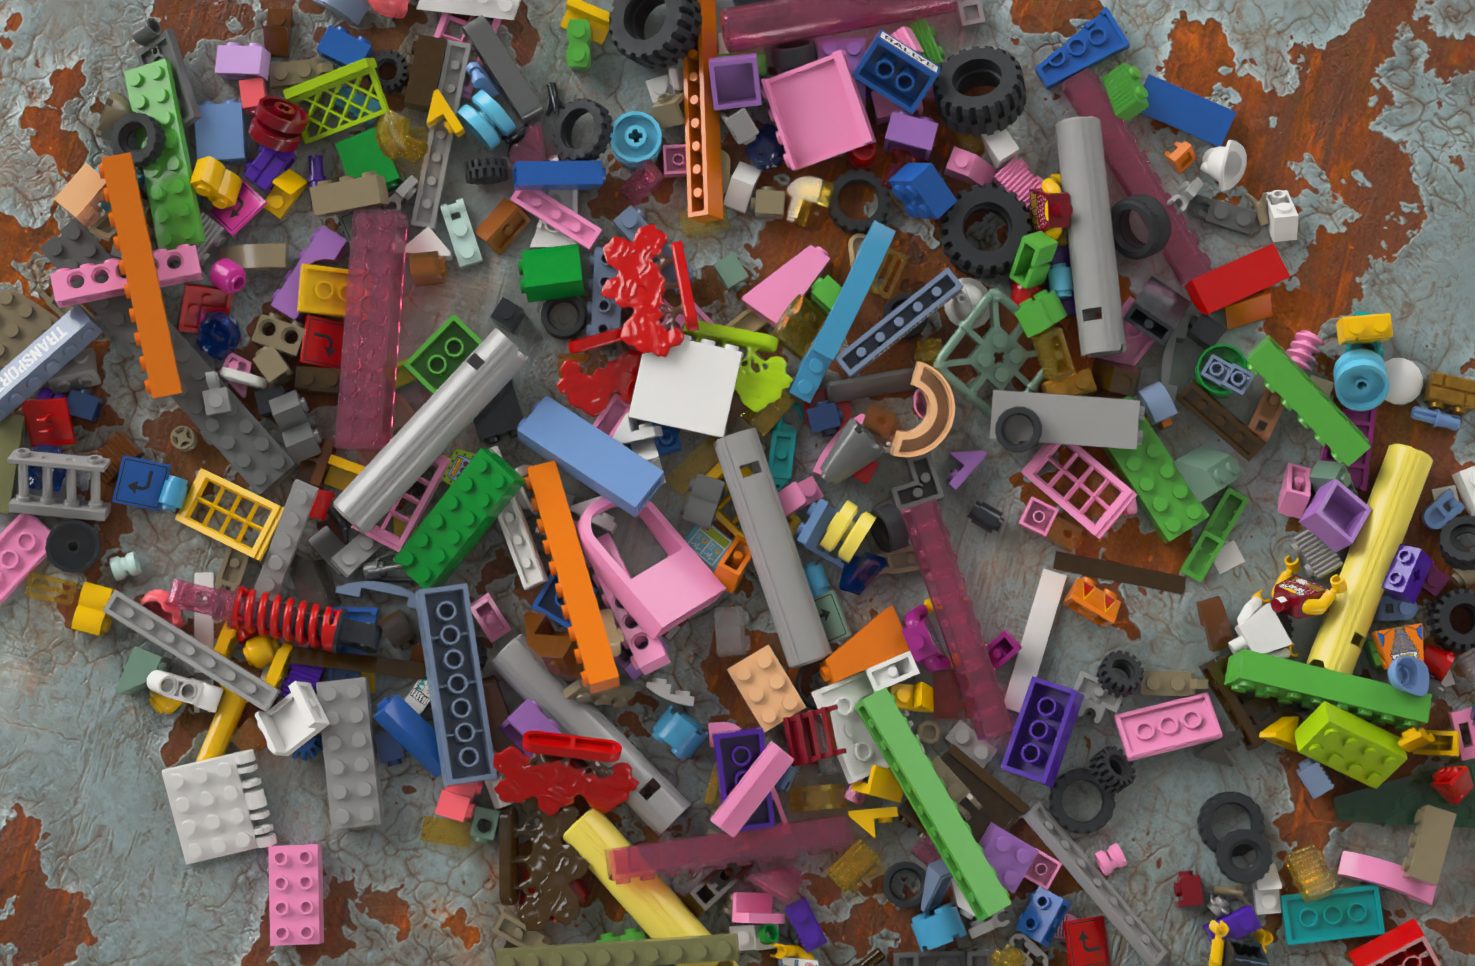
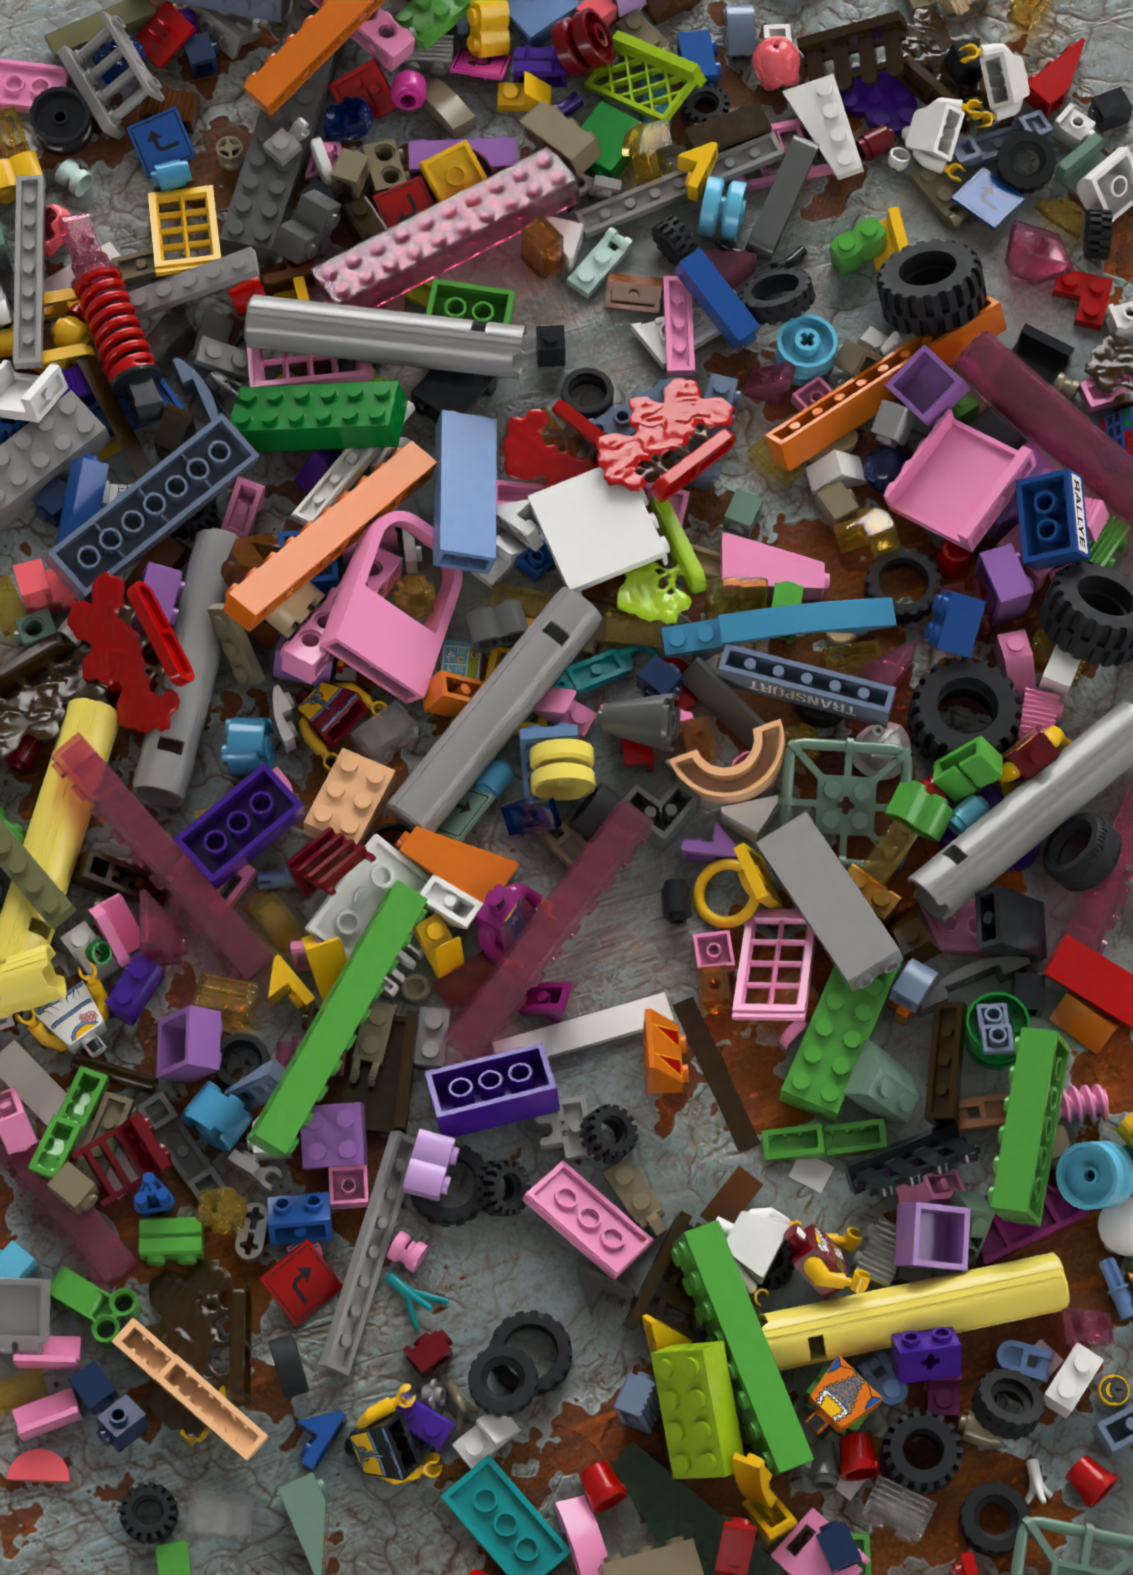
camera: 55 degrees right, 15 degrees down
medium blue plate [466,62,501,98] -> none
green brick [518,244,585,303] -> none
bright pink panel [710,741,794,837] -> none
black tyre [995,406,1042,453] -> none
clear yellow brick [1284,844,1336,904] -> none
medium blue cap [1387,655,1429,696] -> none
none -> medium lavender piece [156,1005,223,1085]
none -> dark purple slope [294,449,342,496]
none -> torso [296,681,388,772]
none -> teal plant [385,1271,449,1330]
none -> clear yellow brick [393,574,436,617]
none -> lavender brick [403,1129,460,1202]
none -> red piece [579,1461,629,1514]
none -> yellow tile [693,842,783,928]
none -> white slope [719,795,778,843]
none -> black fence [843,1122,981,1197]
none -> clear pink slope [856,640,918,694]
none -> clear pink slope [1061,1308,1114,1349]

